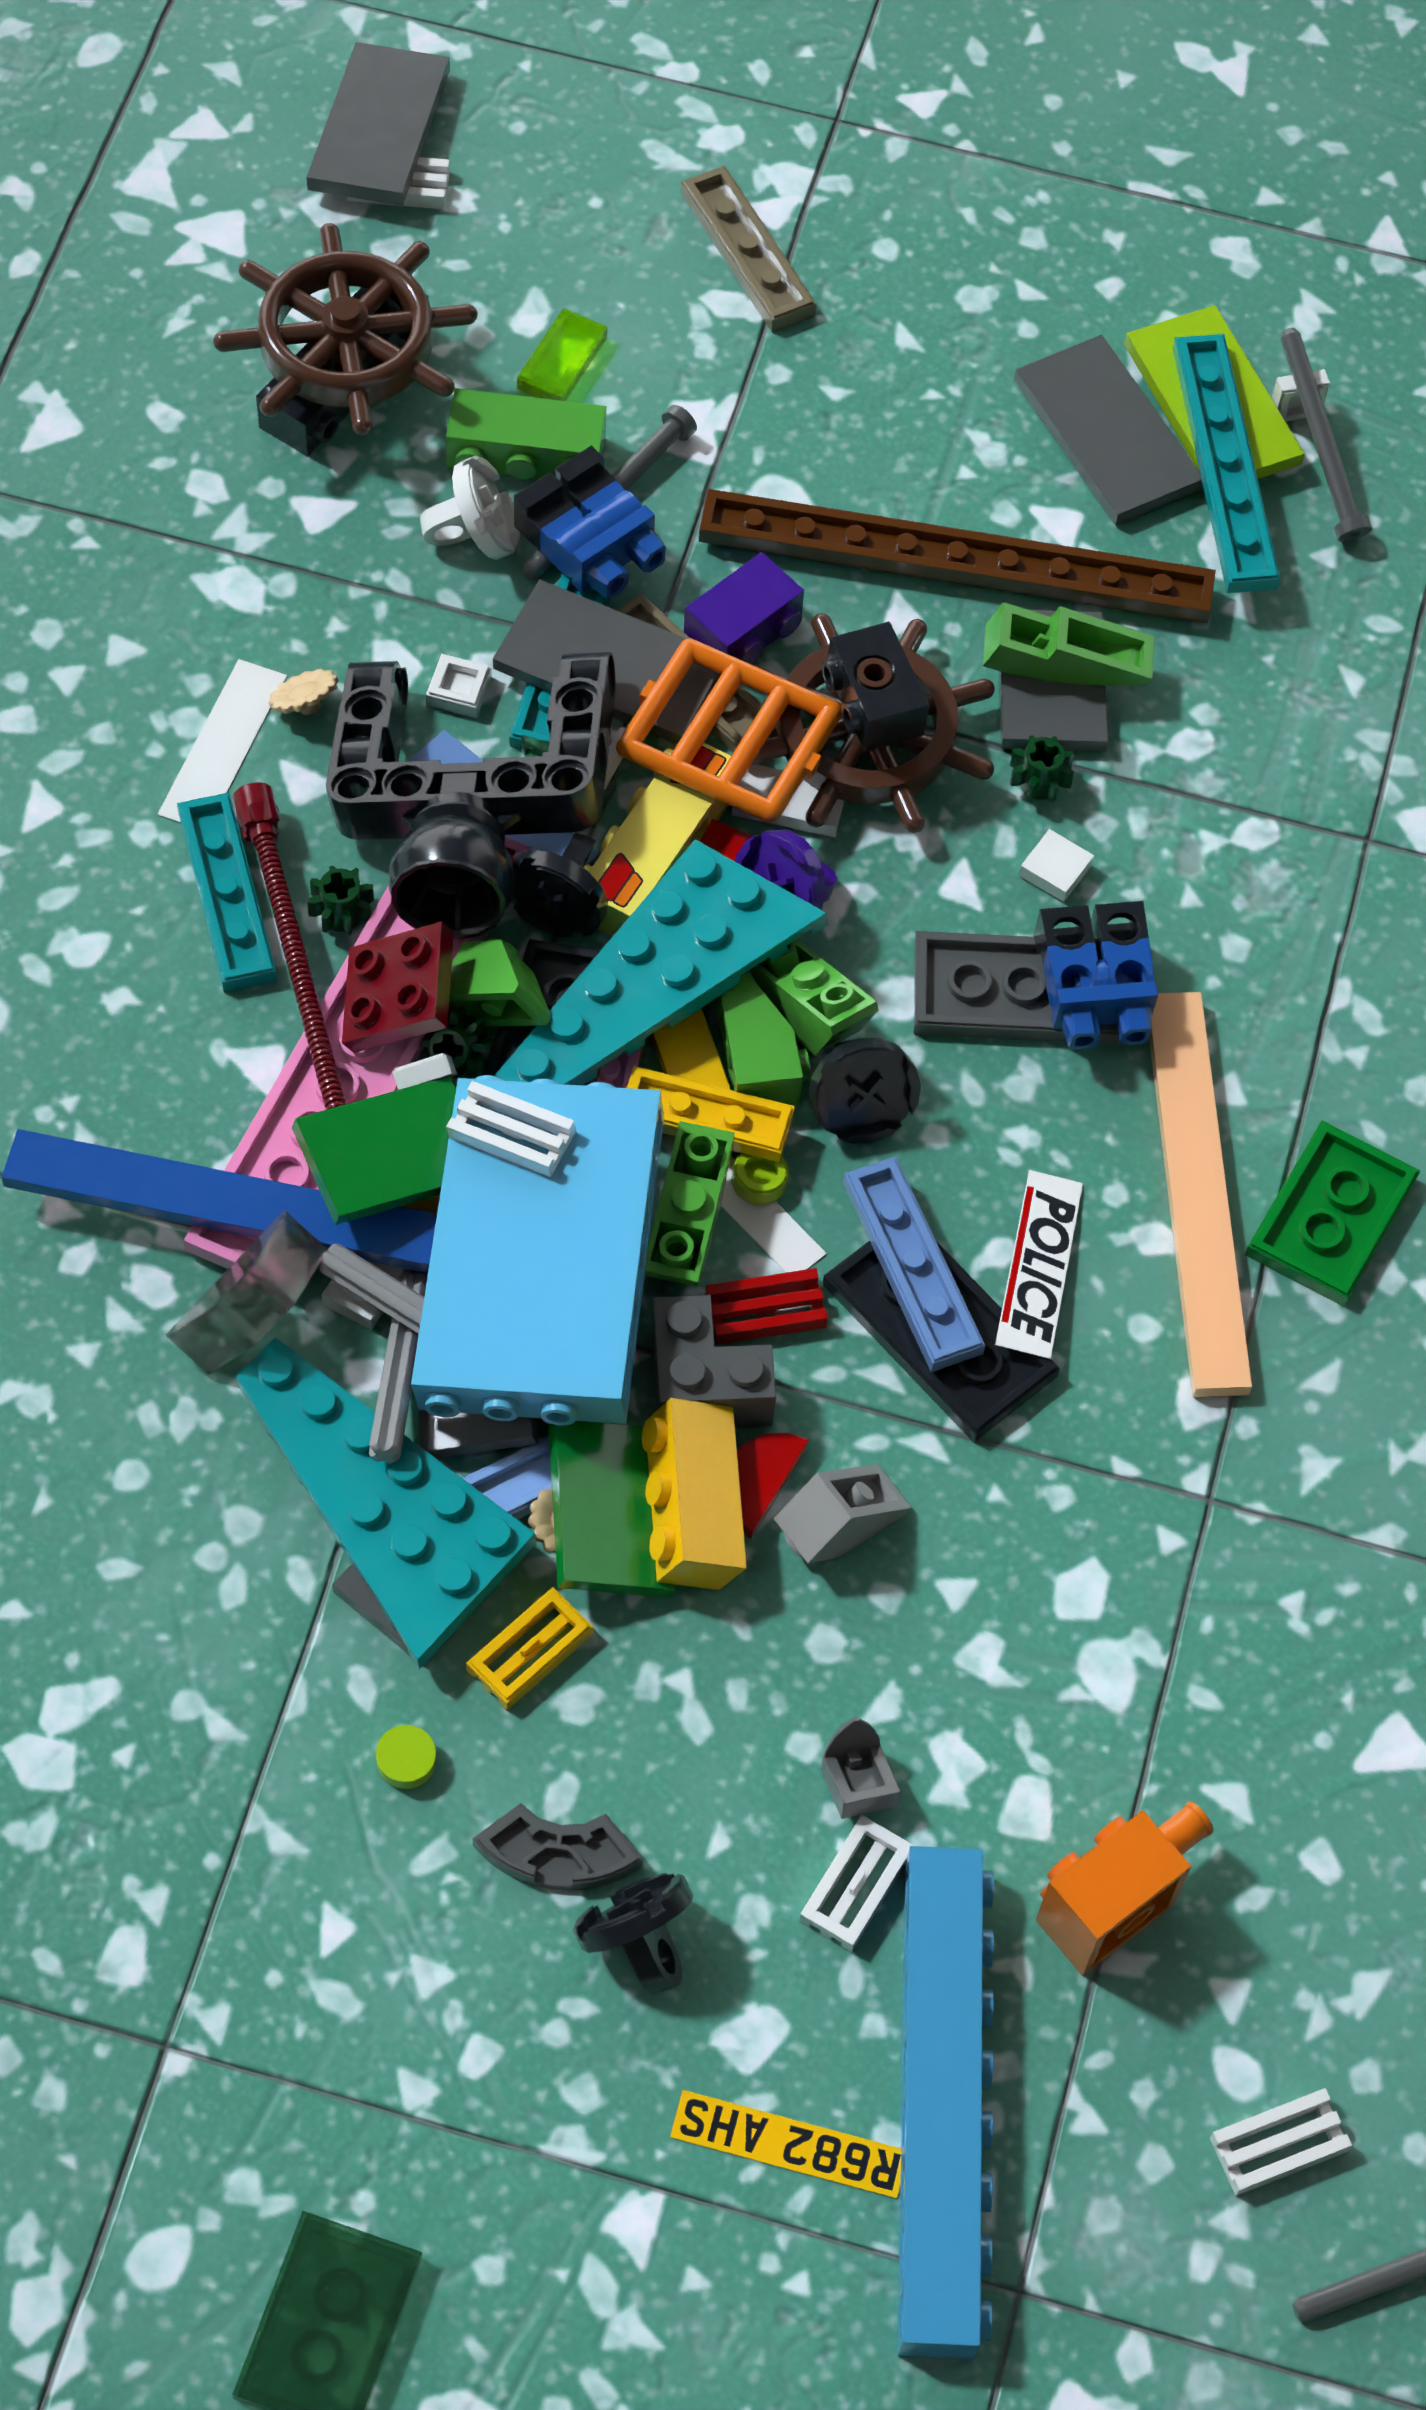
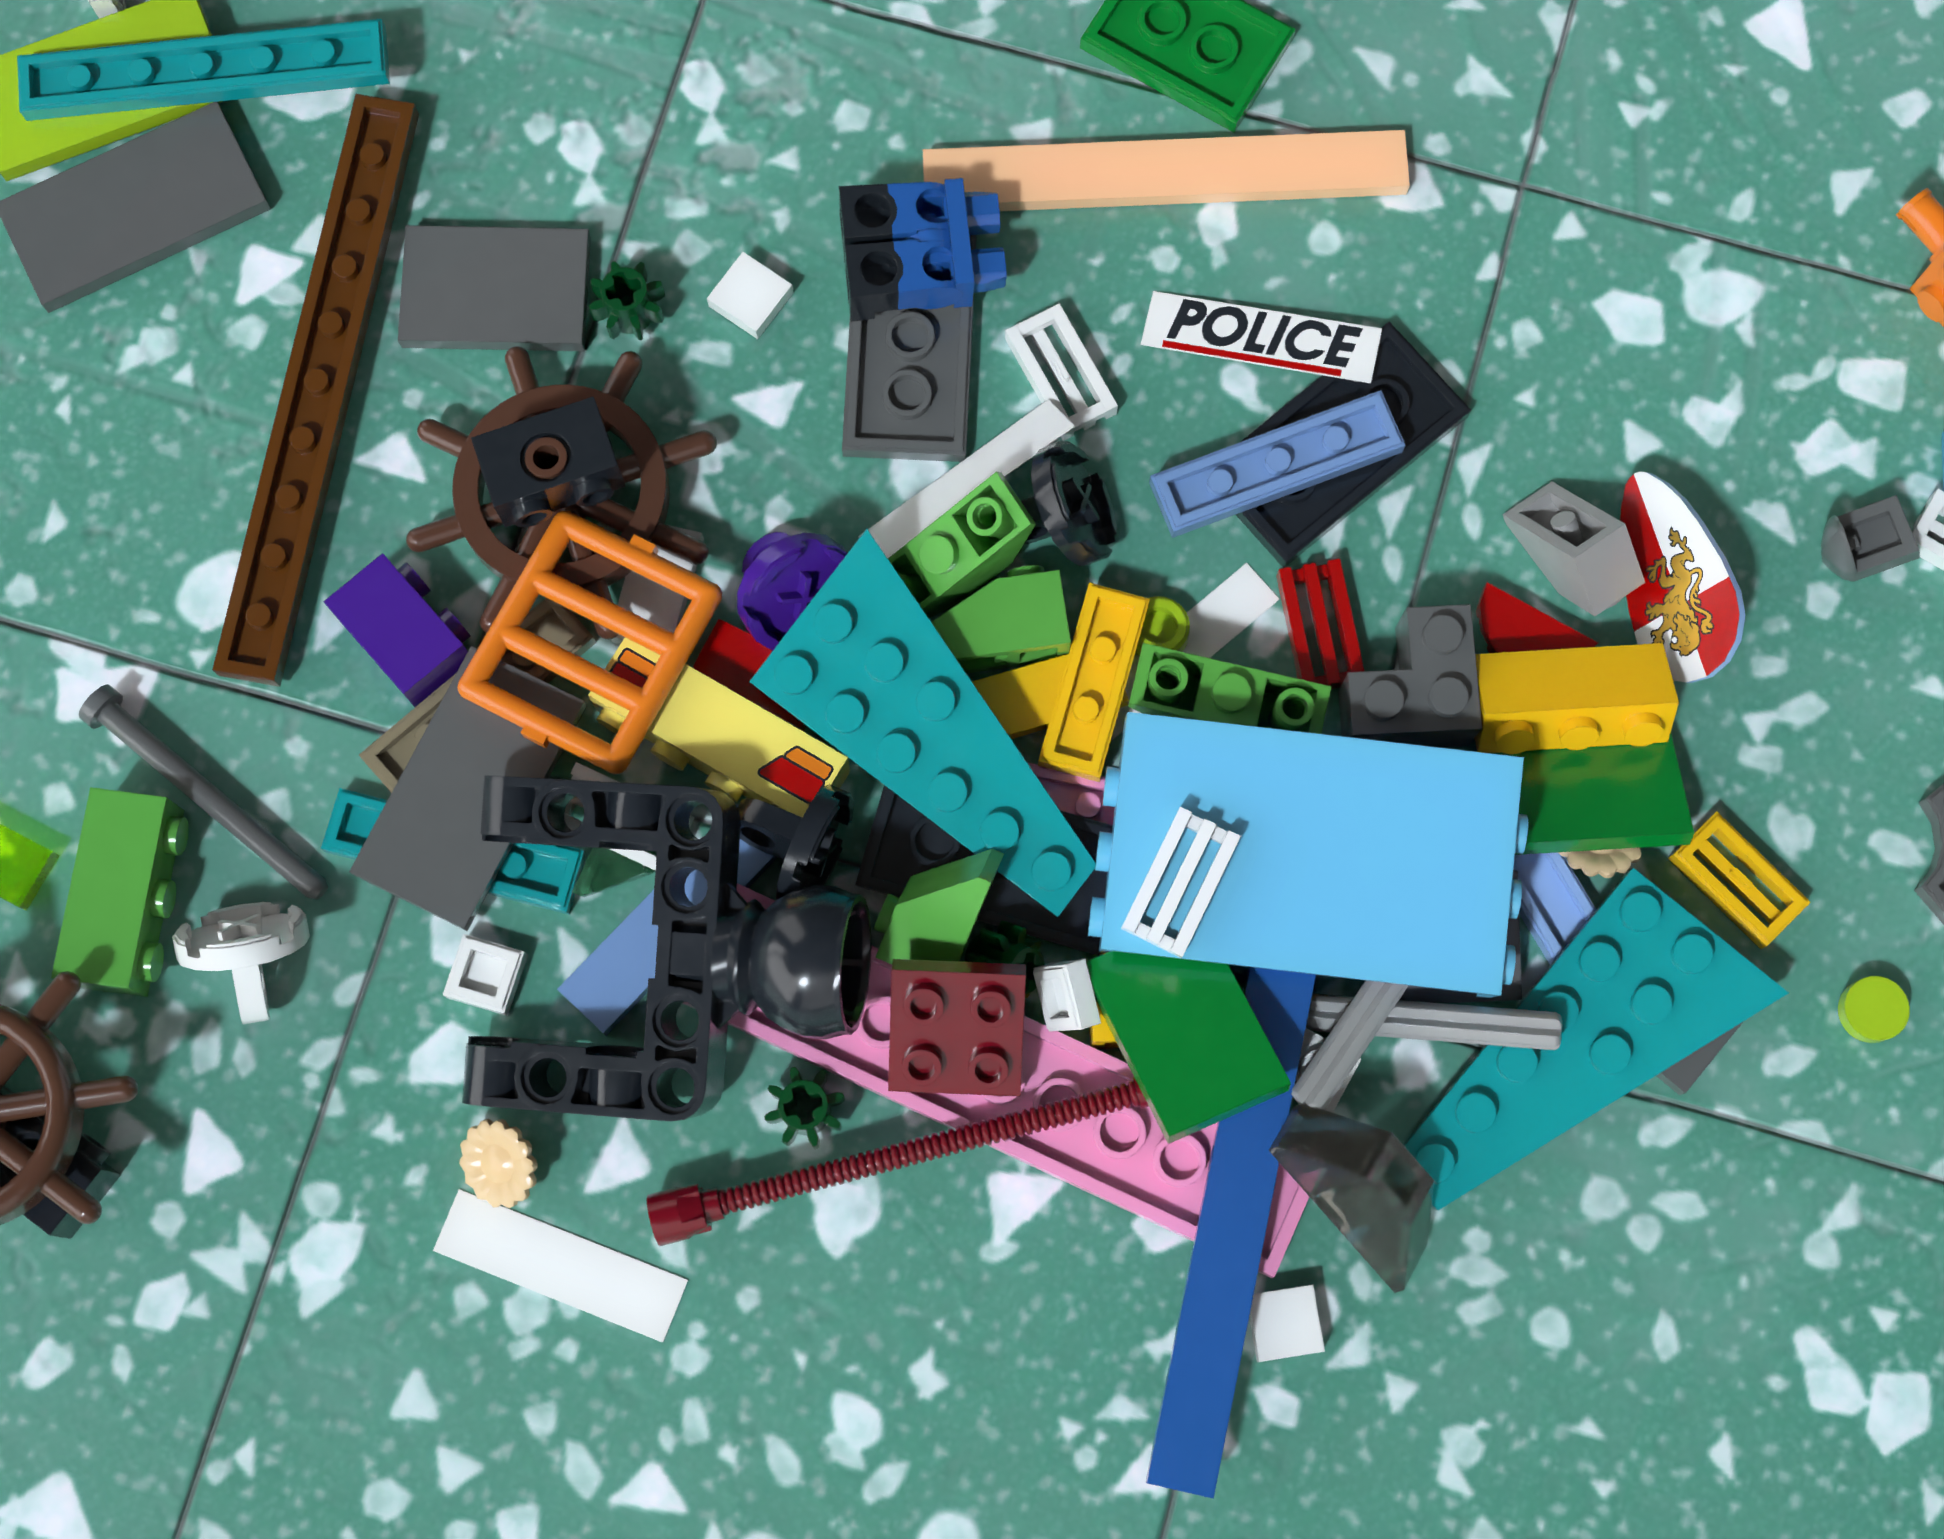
camera: 85 degrees left, 15 degrees up
teal tile [177,792,277,992] -> none
blue hips [514,445,666,600] -> none
bright green slope [982,602,1154,686] -> none
none -> white sticker [858,399,1075,558]
none -> white tile [1005,303,1118,441]
none -> white tile [1249,1285,1325,1362]
none -> shield [1620,472,1746,683]

